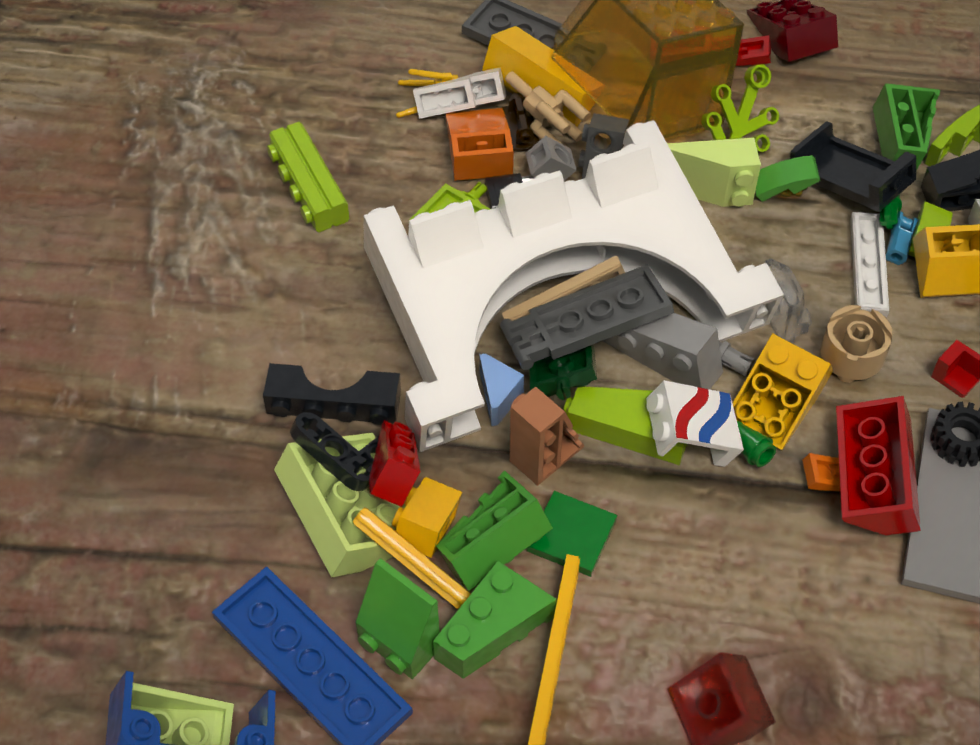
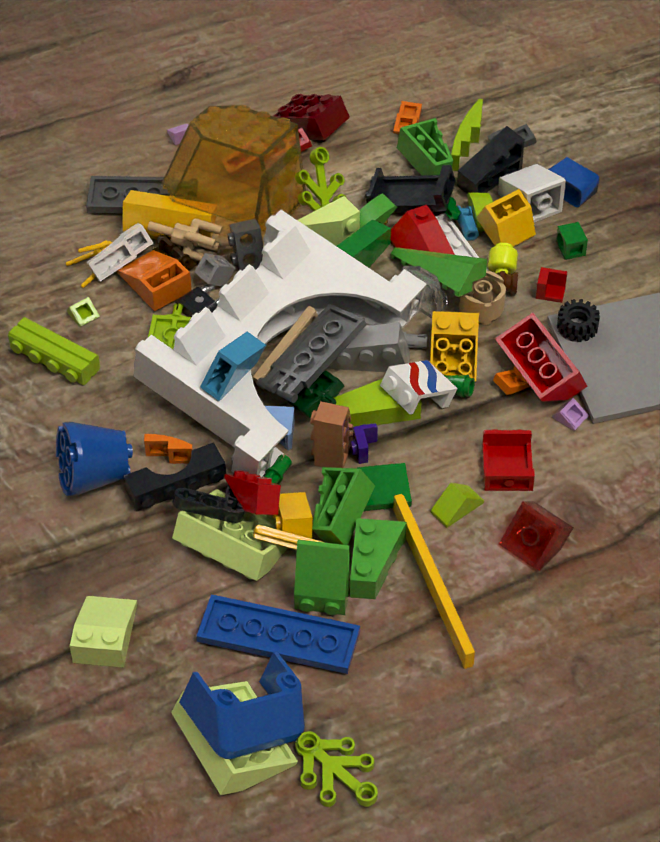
camera: 30 degrees left, 5 degrees down
none -> blue cone [56,422,133,496]
none -> lime slope [67,297,100,327]
none -> yellowish green slope [70,596,137,668]
none -> orange slope [144,434,193,464]
none -> dark azure slope [200,331,266,401]
none -> green axle [265,454,292,484]
none -> green slope [337,220,391,268]
none -> dark purple bracket [350,424,378,464]
none -> red wedge [391,205,455,284]
none -> bright green wedge [391,247,487,297]
none -> orange slope [393,101,422,134]
none -> lime slope [431,483,484,528]
none -> red panel [482,429,535,491]
none -> neon yellow head [488,243,518,276]
none -> reddish brown wheel [500,271,518,295]
none -> lavender slope [552,398,589,431]

